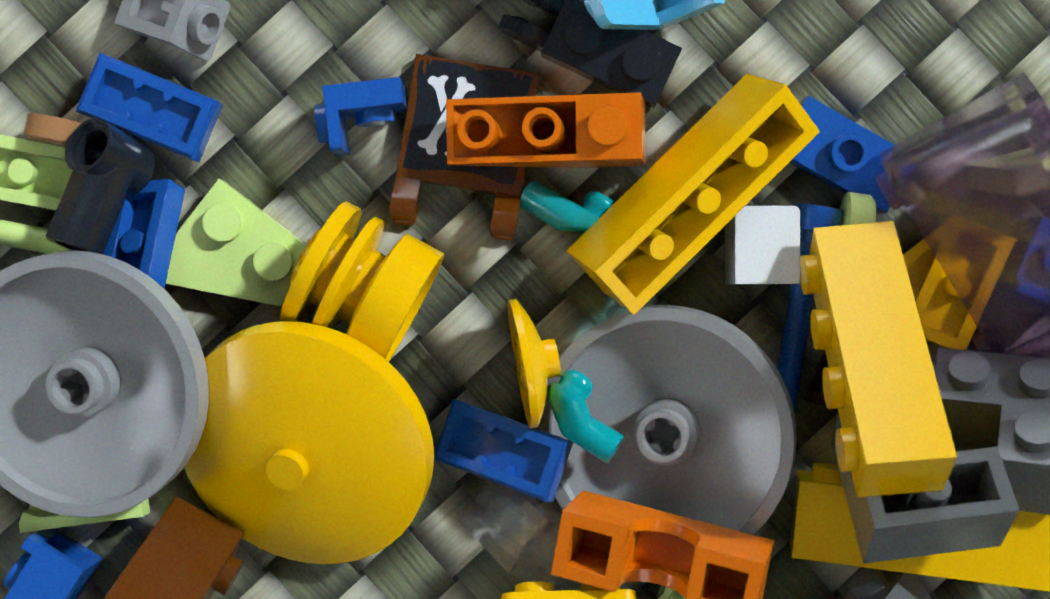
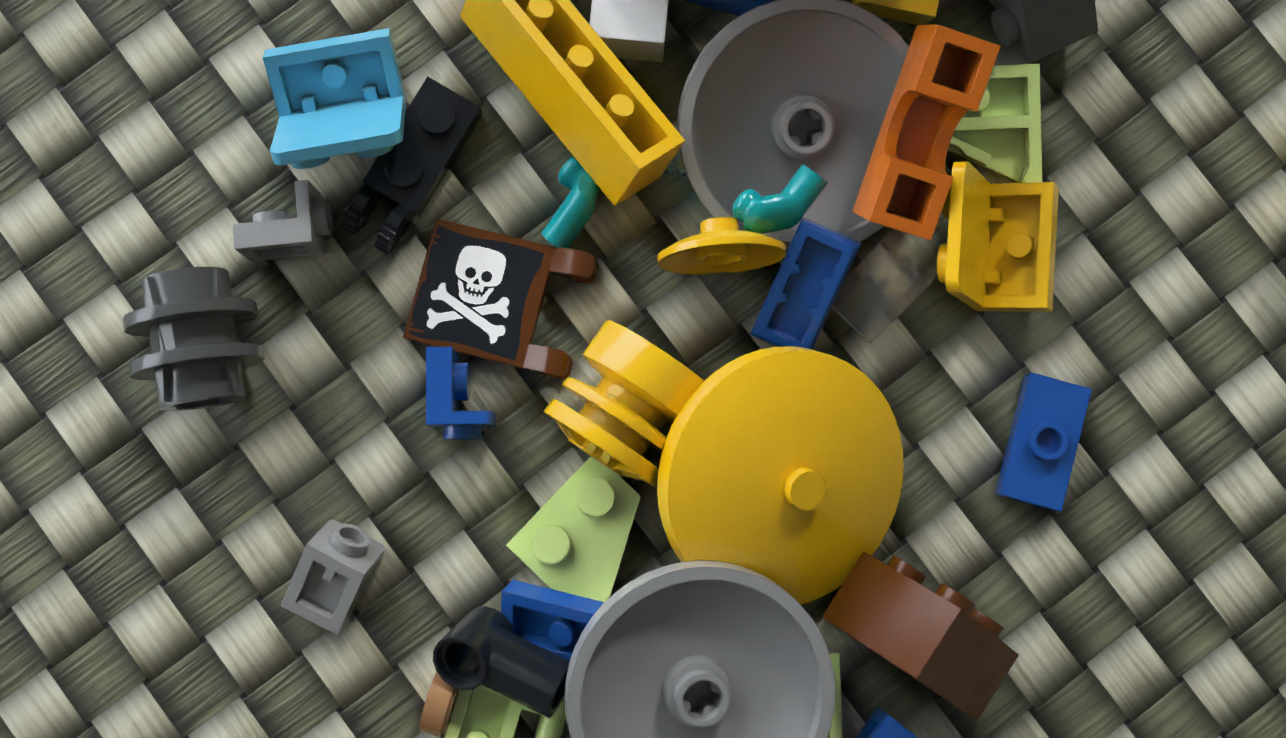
camera: 90 degrees left, 5 degrees down
blue plate [75,53,223,162] -> none
orange slope [446,92,646,168] -> none

